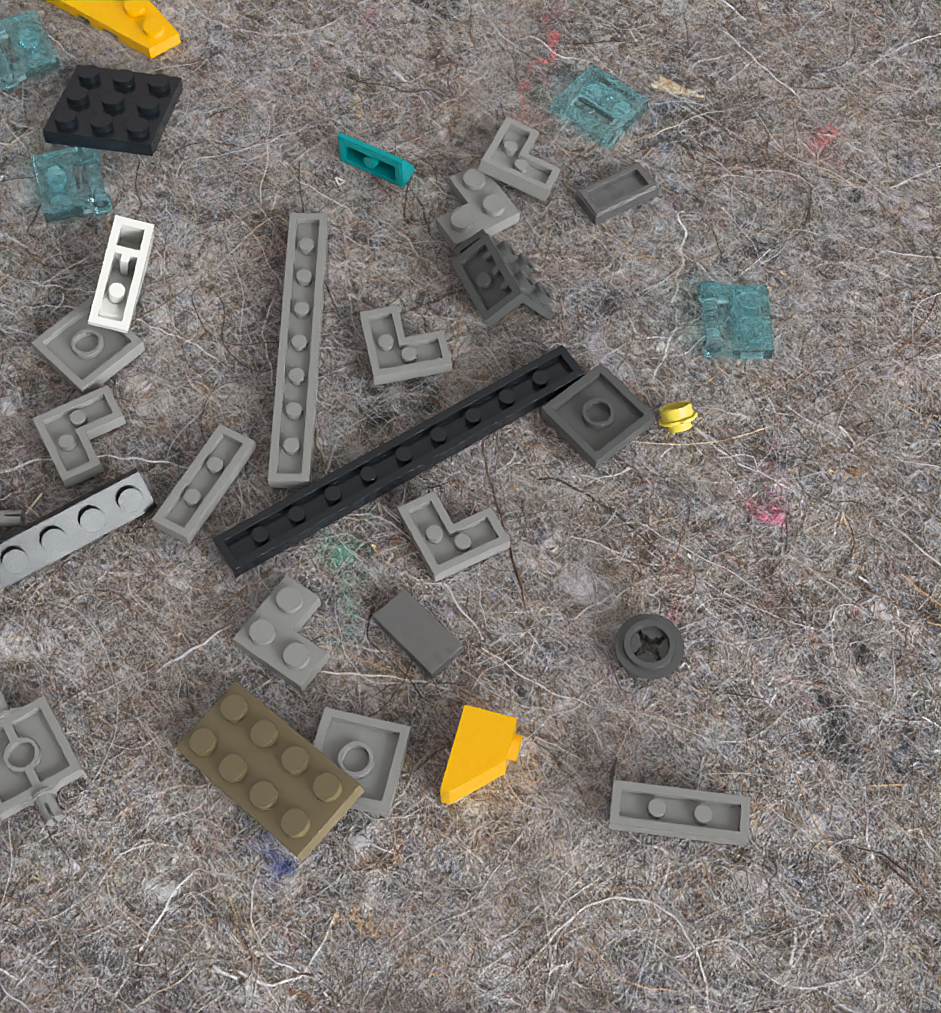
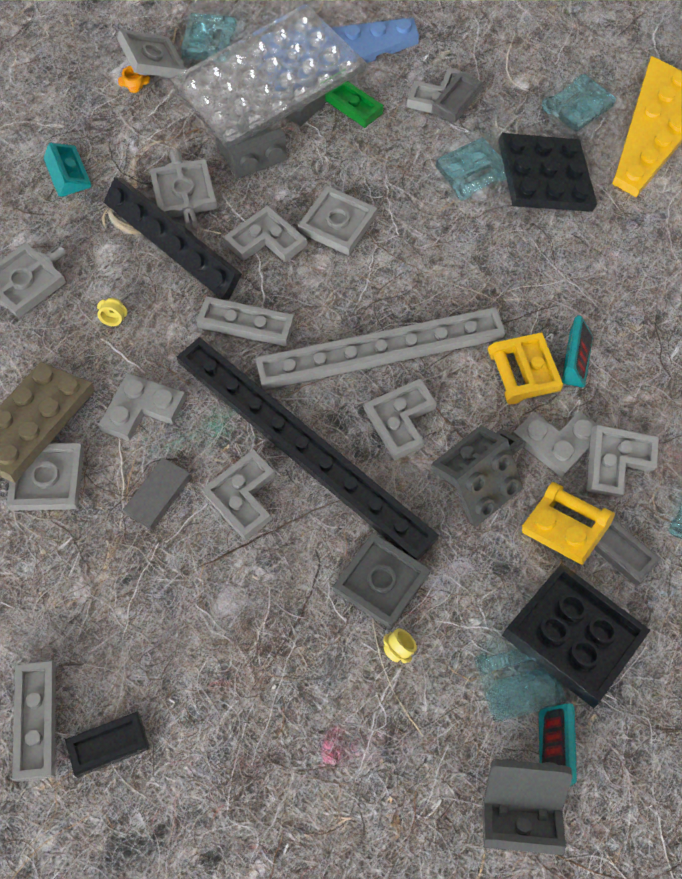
camera: 75 degrees right, 0 degrees up
white slope [88,215,154,334] -> none
yellow slope [440,705,523,805] -> none
dark grey gear [614,614,684,683] -> none
none -> black tile [65,711,150,778]
none -> light yellow plate [97,298,128,326]
none -> dark grey bracket [482,759,572,856]
none -> yellow plate [487,332,563,405]
none -> black plate [502,563,650,709]
none -> yellow plate [522,482,615,565]
none -> slope [539,703,577,787]

